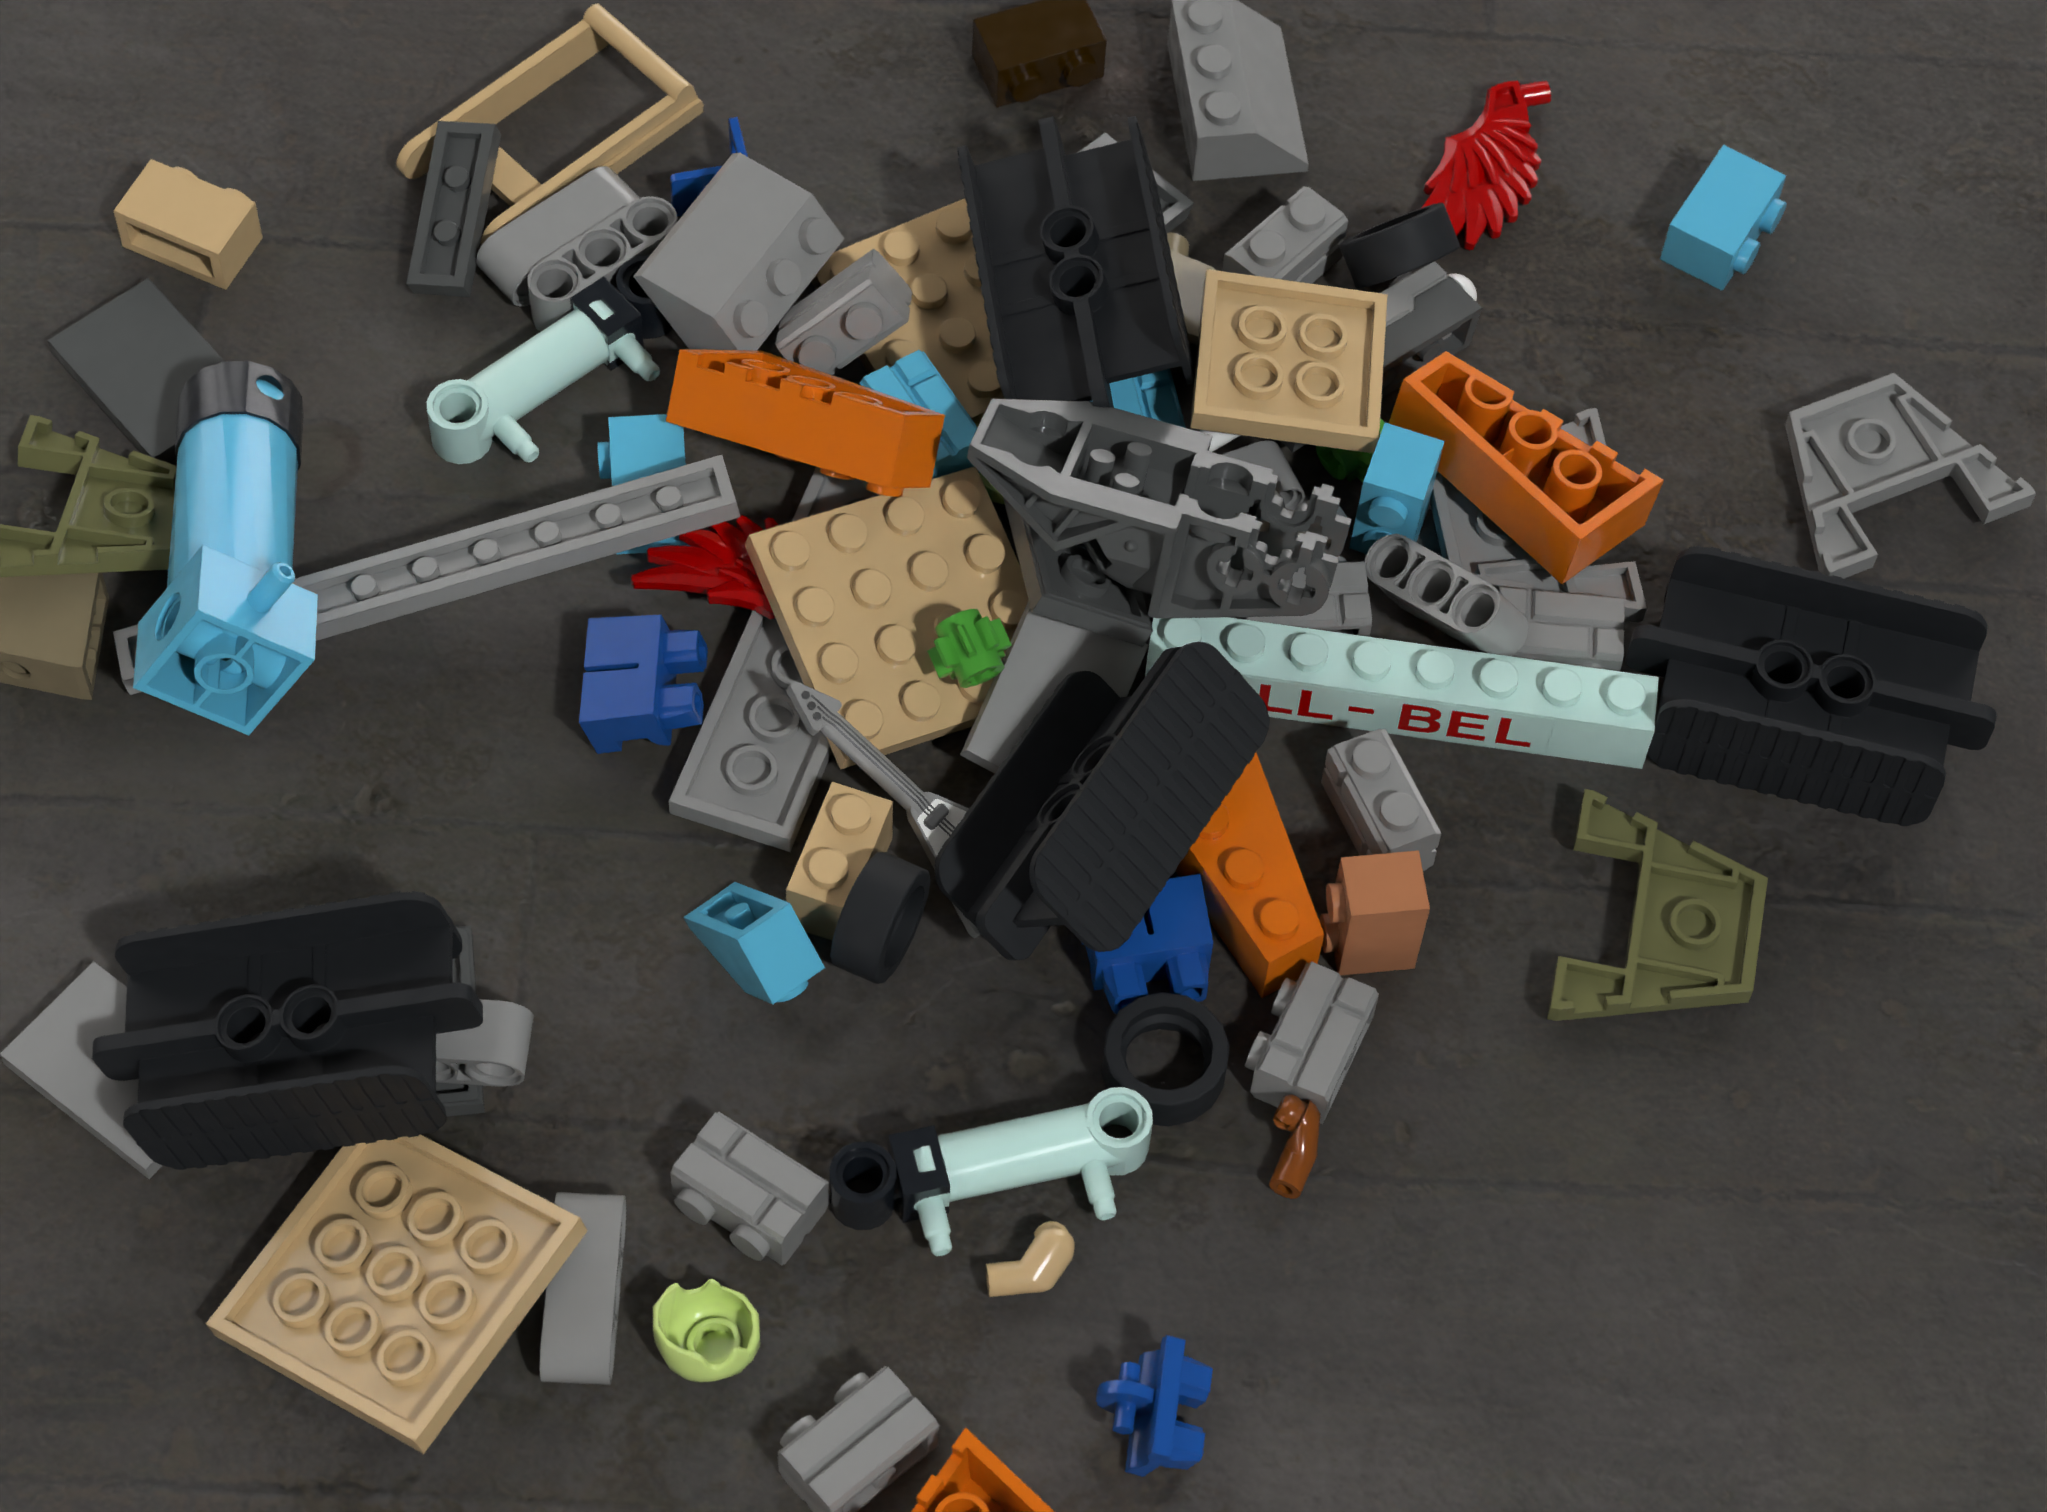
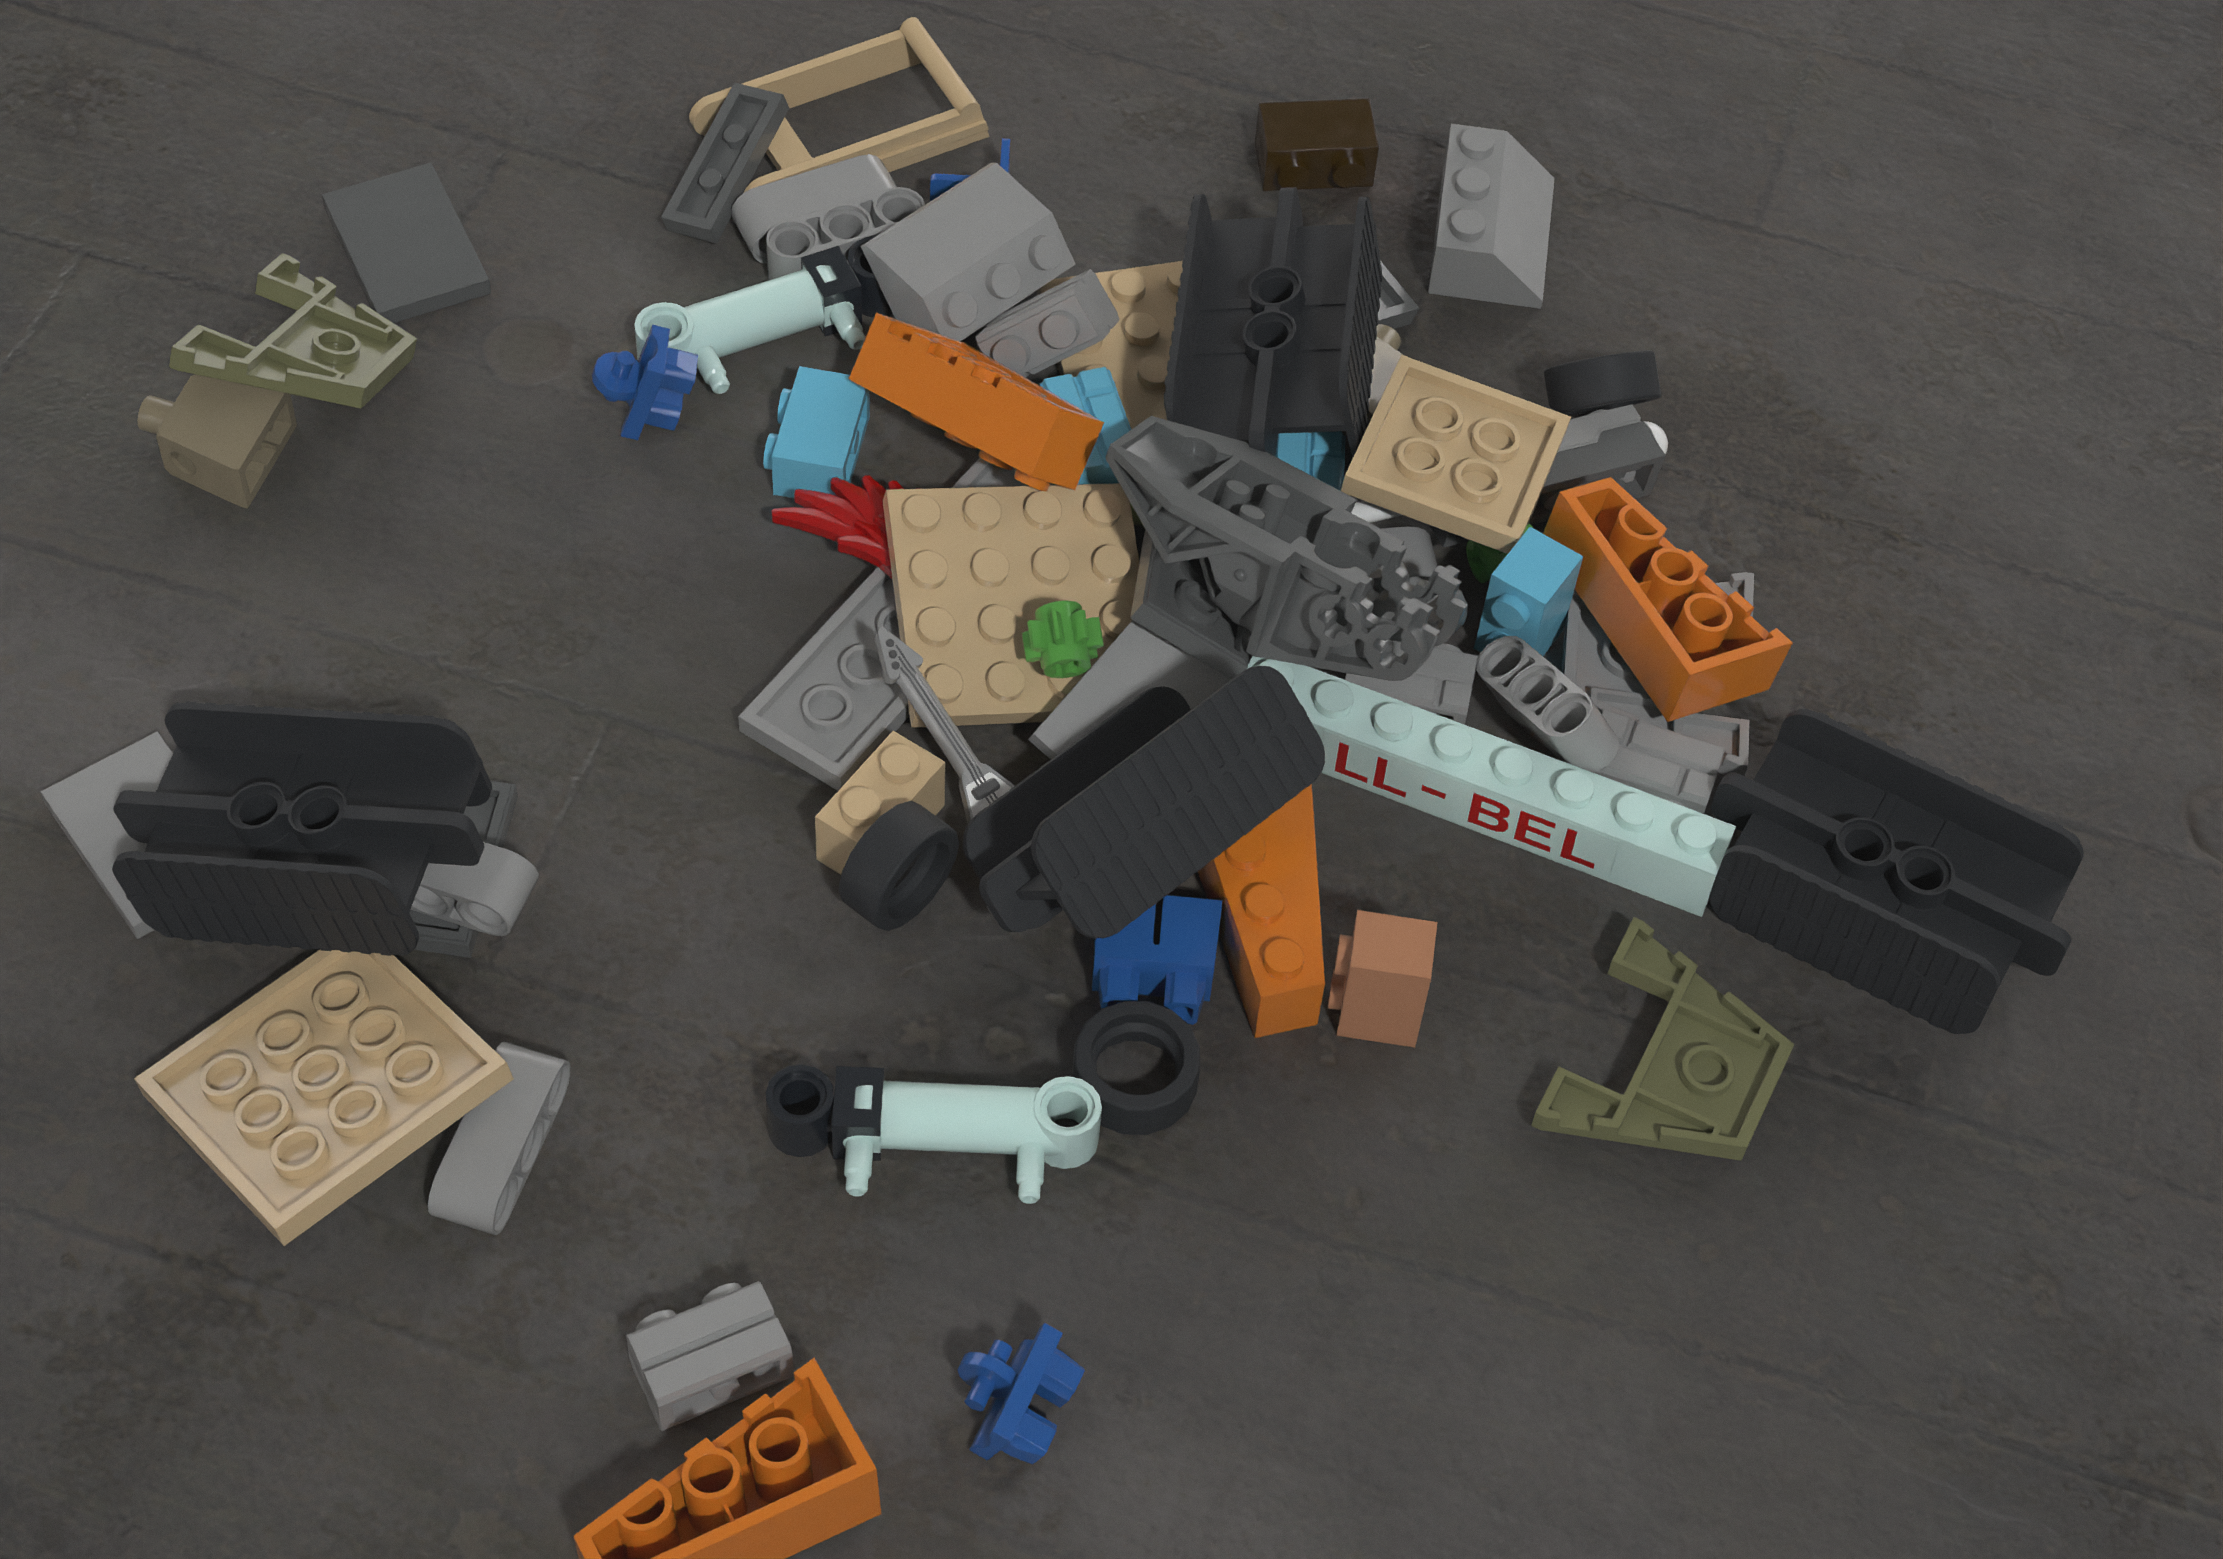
camera: 15 degrees right, 5 degrees down
light grey plate [113,455,741,695] -> none
tan piece [114,159,262,290] -> none
medium azure piece [133,361,318,736] -> none
blue hips [579,615,708,754] -> none
yellowish green hair [653,1279,760,1382] -> none
light grey brick [670,1111,829,1265] -> none
medium azure slope [683,882,825,1005] -> none
tan arm [985,1221,1075,1297] -> none
light grey brick [1222,186,1348,284] -> none
light grey brick [1245,961,1379,1124] -> none
dark orange arm [1269,1094,1321,1199] -> none
light grey brick [1321,729,1441,871] -> none
red animal [1422,81,1551,250] -> none
medium azure brick [1660,145,1787,291] -> none
light grey wing [1785,373,2036,579] -> none
none -> blue hips [592,324,698,440]

